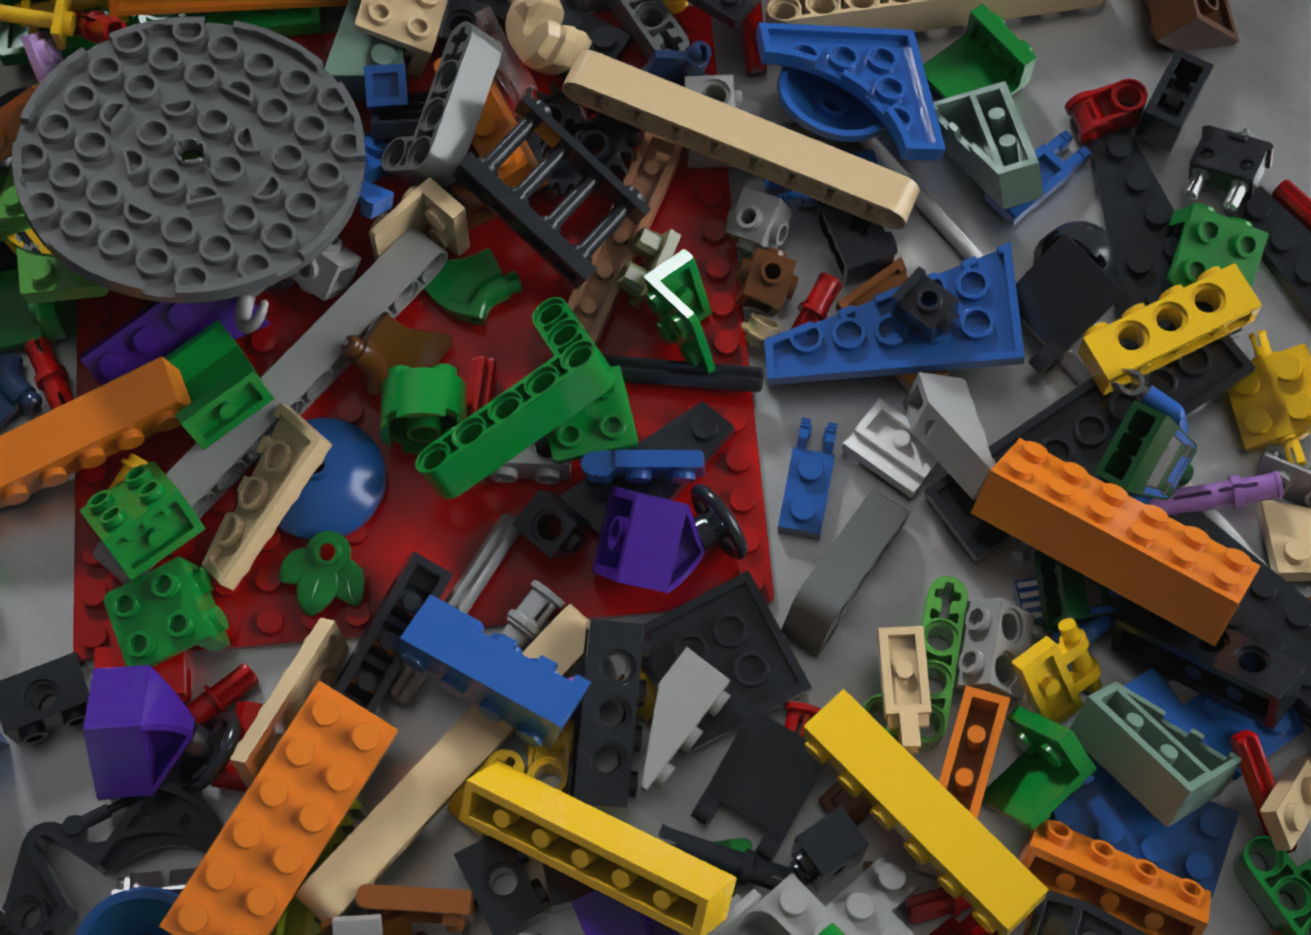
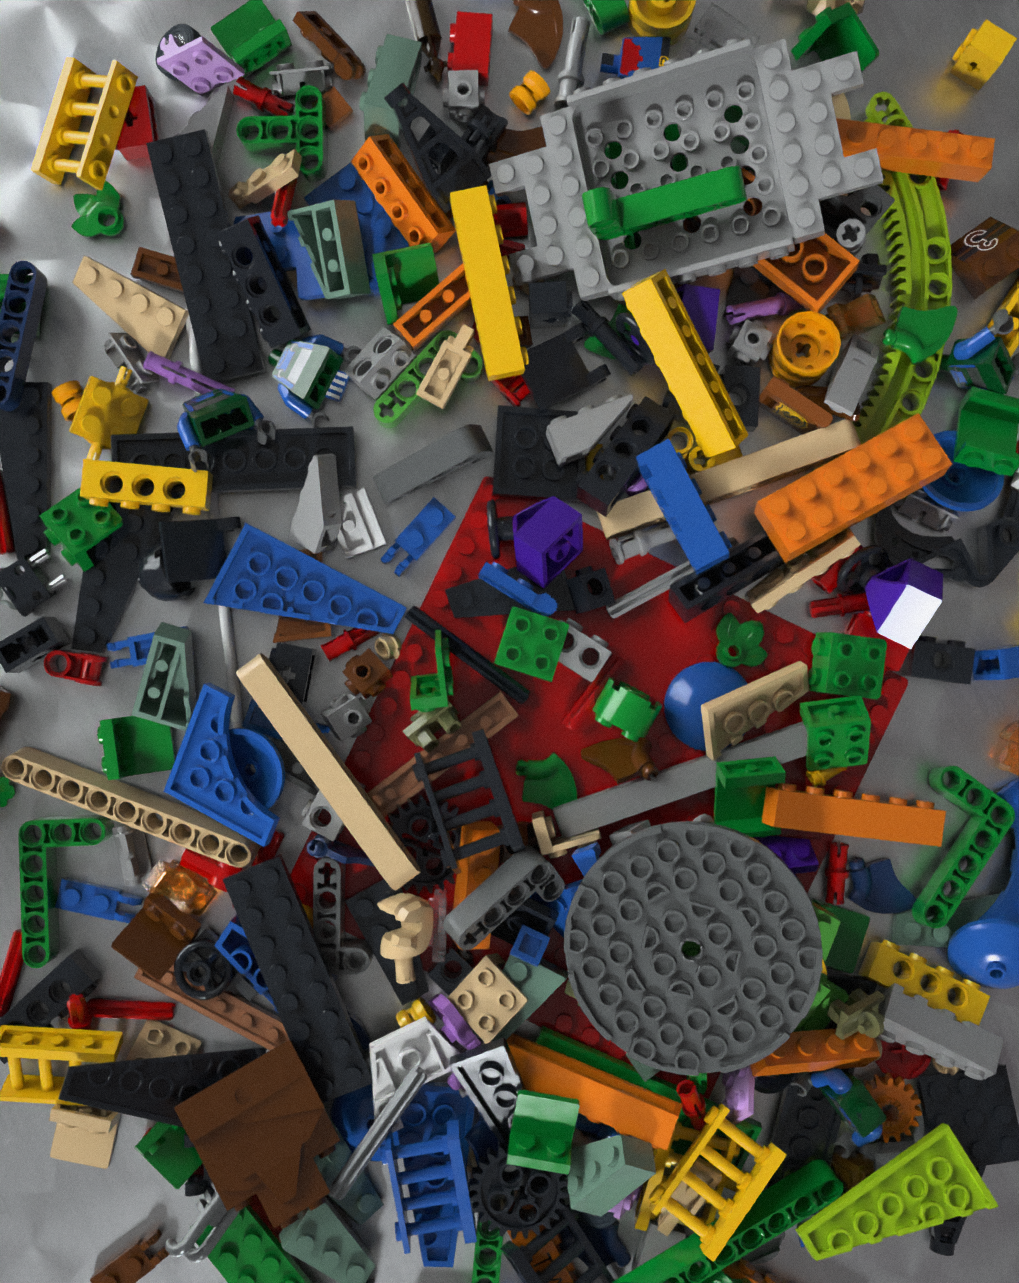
camera: 145 degrees left, 20 degrees up
green beam [415,297,616,500] -> none
black brick [891,266,960,344] -> none
orange brick [971,438,1261,646] -> none
yellow plate [1011,618,1102,724] -> none

